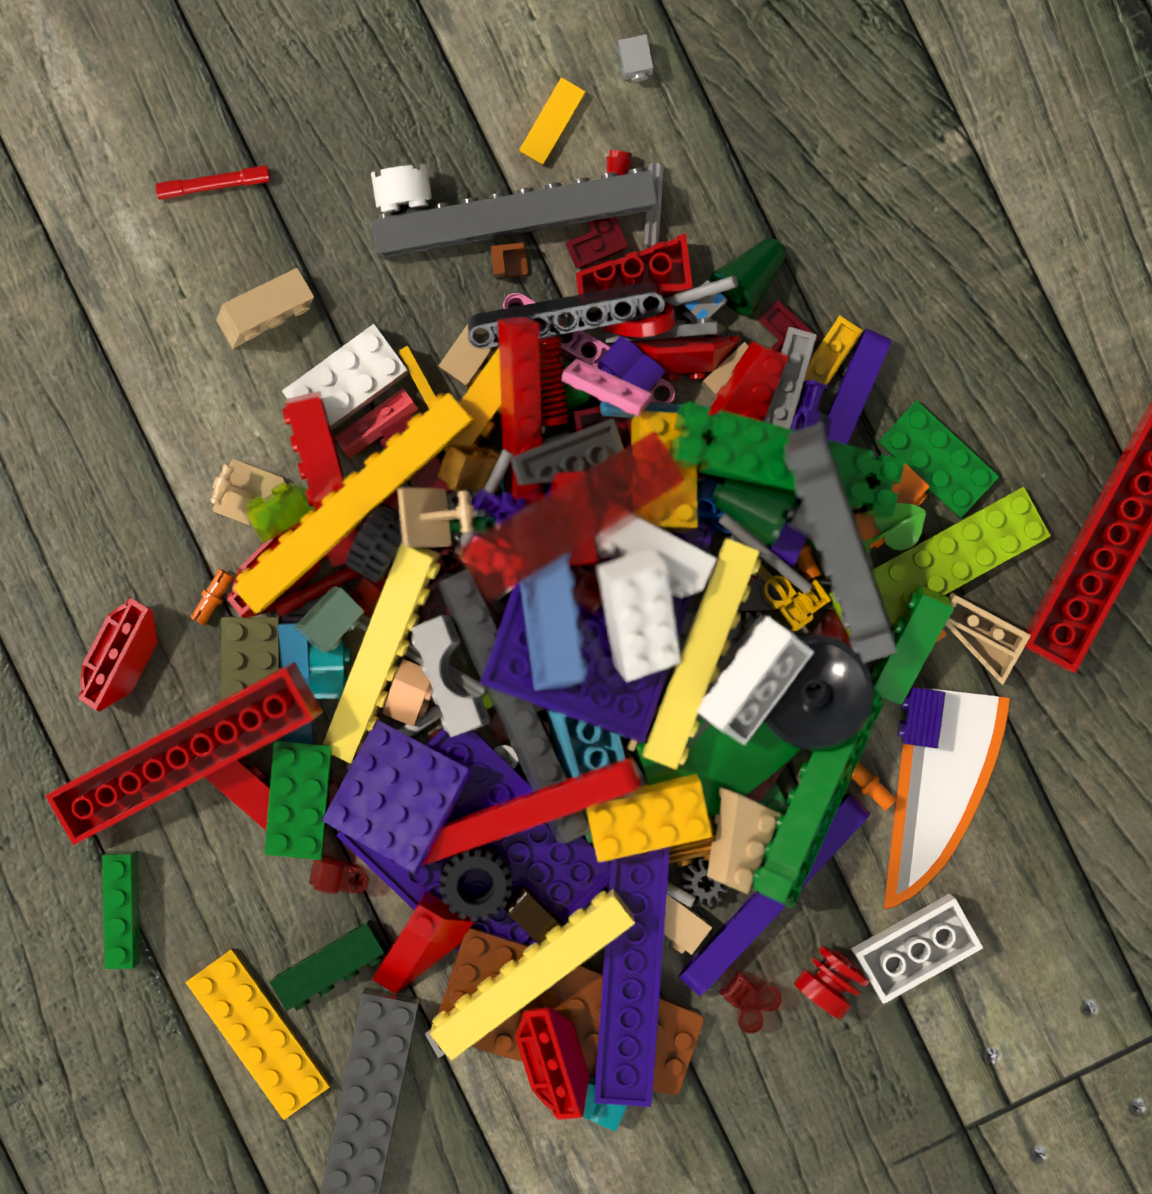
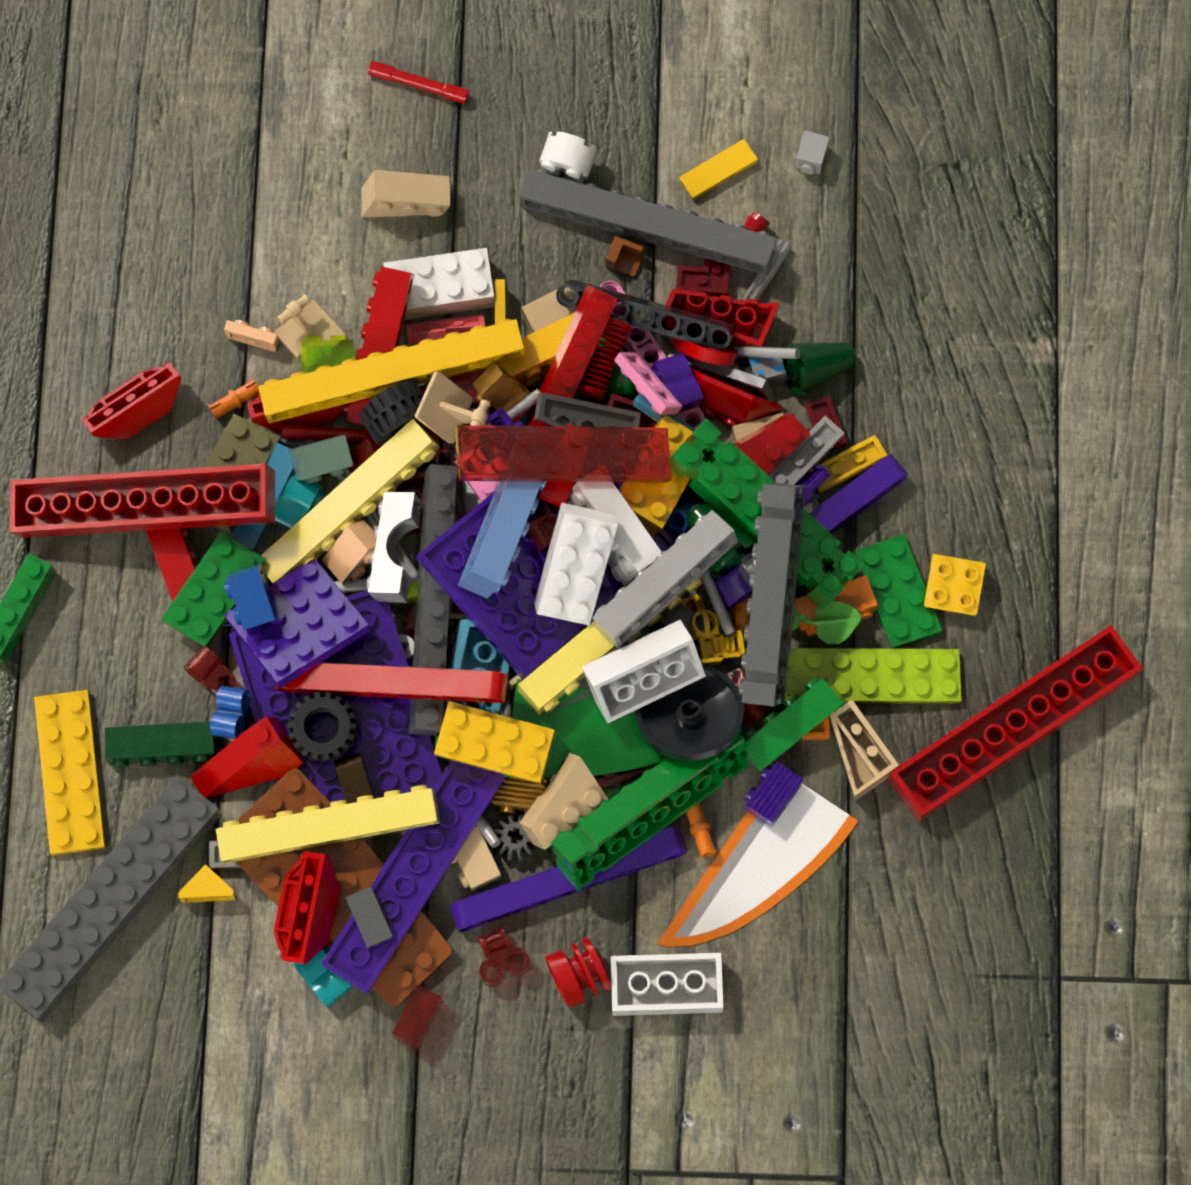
camera: 30 degrees right, 15 degrees down
none -> yellow slope [178,864,236,903]
none -> blue piece [210,686,253,739]
none -> light nougat plate [224,320,279,352]
none -> blue brick [224,563,276,630]
none -> dark grey tile [345,887,393,949]
none -> clear red brick [392,985,444,1050]
none -> light grey brick [592,510,738,649]
none -> yellow bracket [924,554,986,616]

